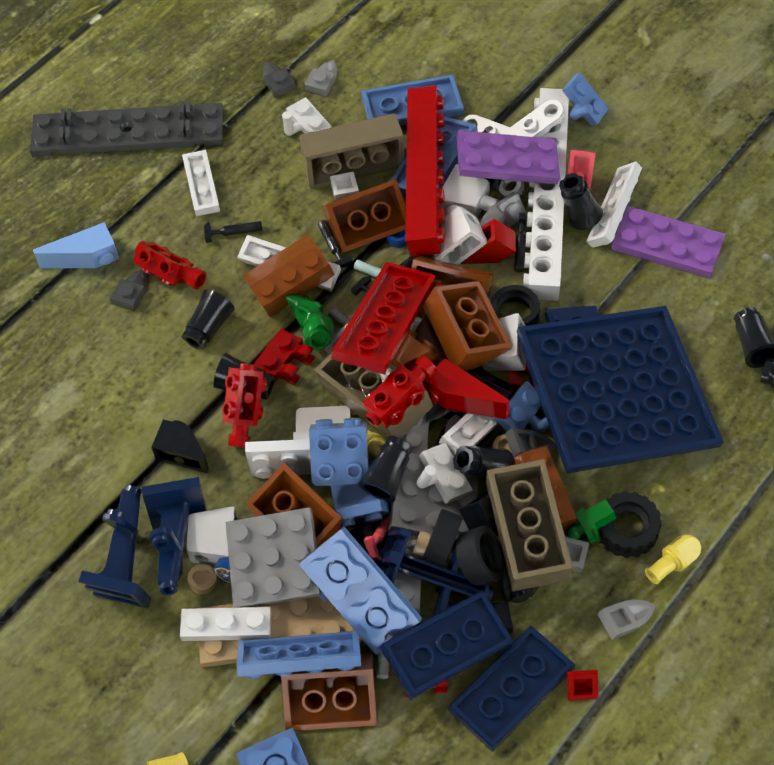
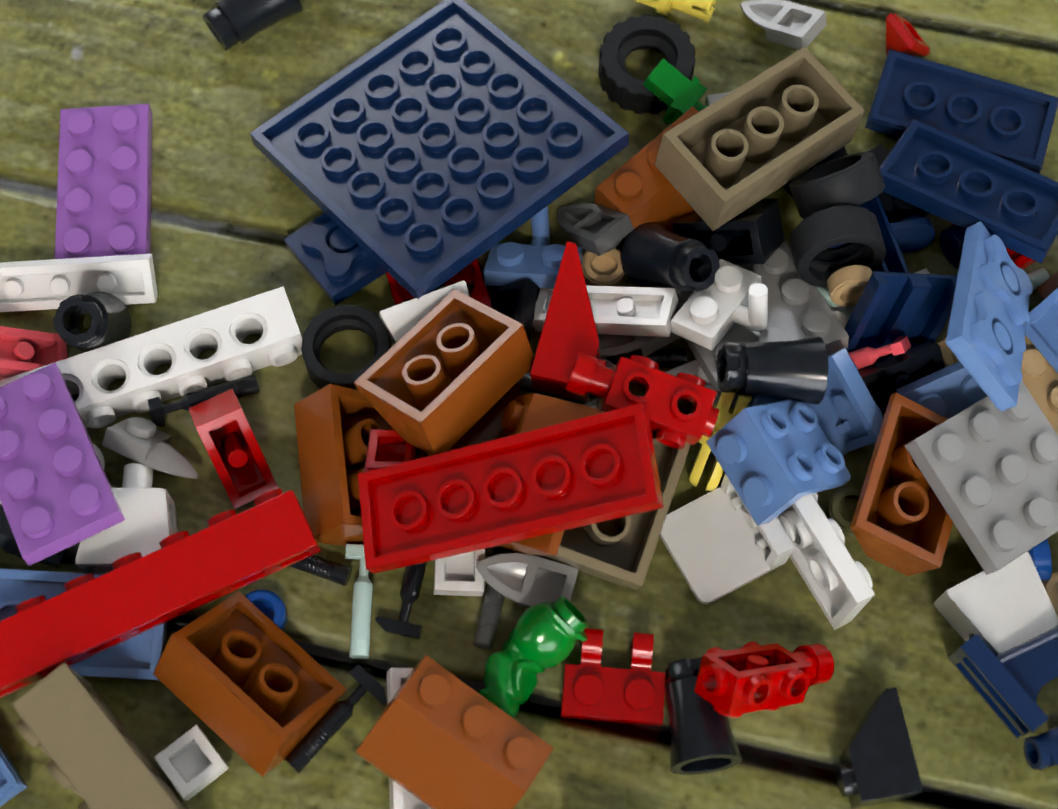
camera: 120 degrees left, 10 degrees up
white torso [434,205,488,265] -> none

